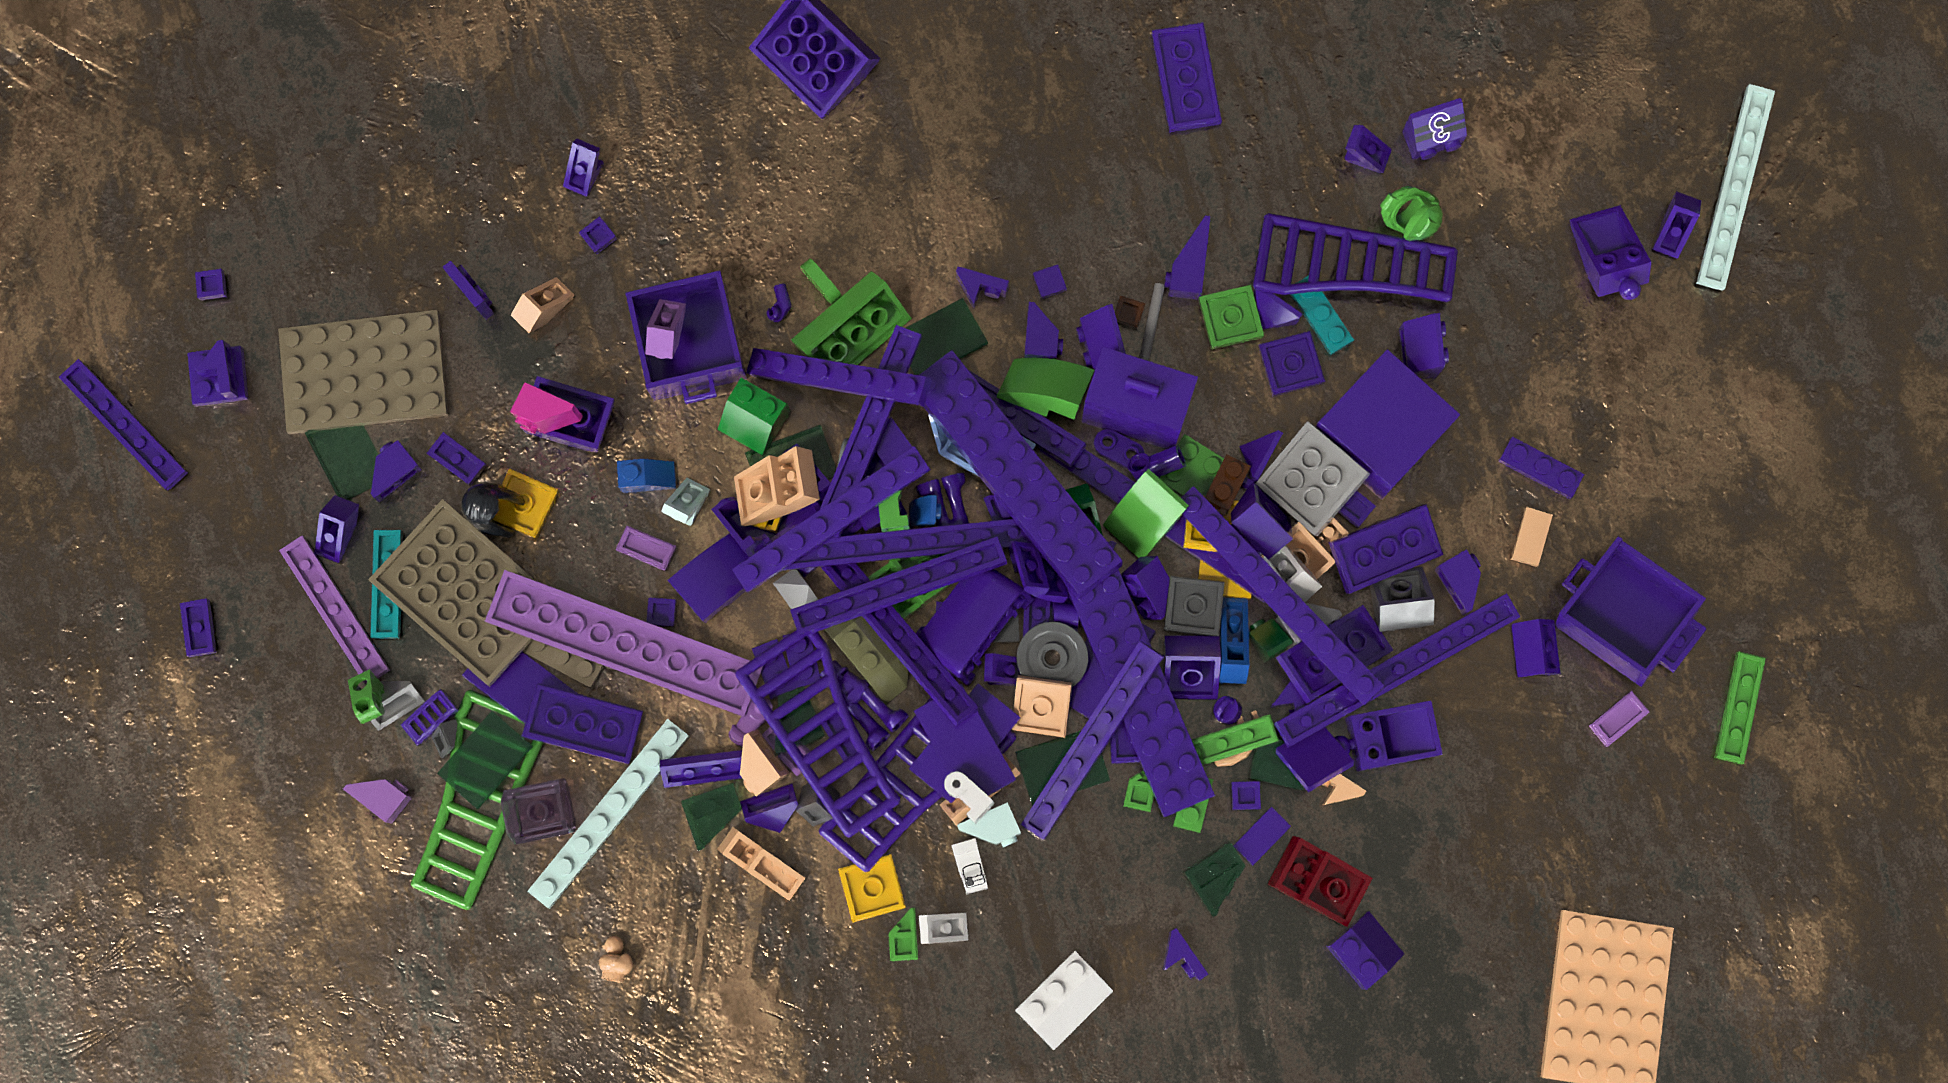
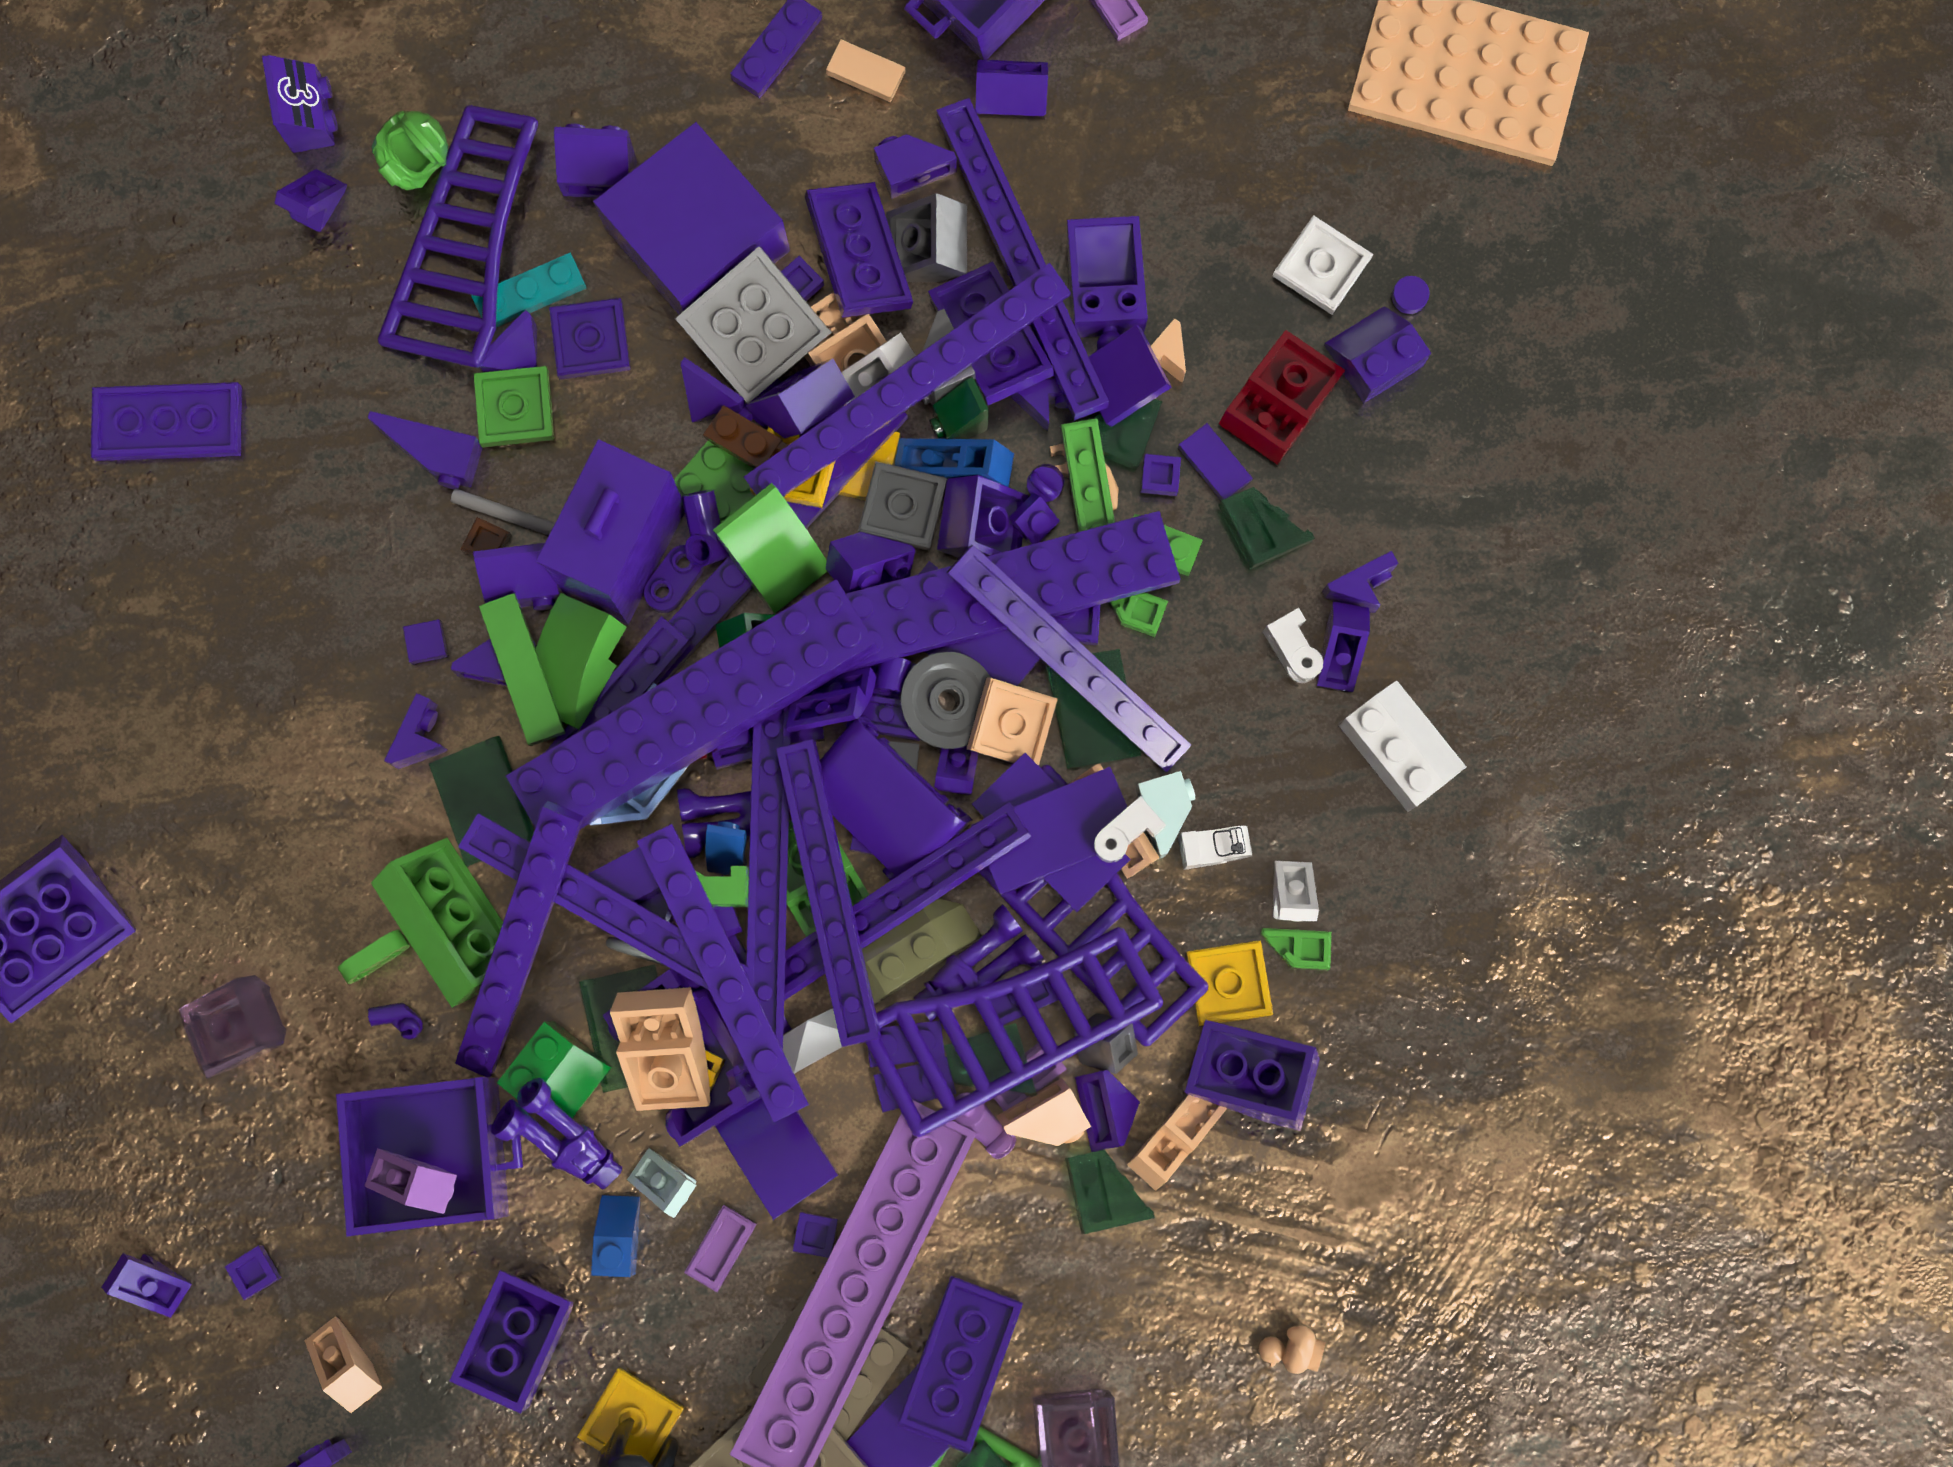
camera: 90 degrees left, 0 degrees up
dark pink slope [510,382,583,434] -> none
light aqua plate [528,719,690,909] -> none
dark purple plate [660,750,742,788] -> none
none -> clear purple slope [179,975,287,1080]
none -> bright green tile [479,593,566,746]
none -> dark purple piece [491,1078,622,1190]
none -> dark purple plate [1008,493,1060,545]
none -> dark purple slope [1185,1020,1320,1131]
none -> white leg [1262,608,1323,683]
none -> white plate [1273,215,1373,315]
none -> dark purple slope [1317,601,1370,692]
none -> dark purple tile [1391,276,1430,314]

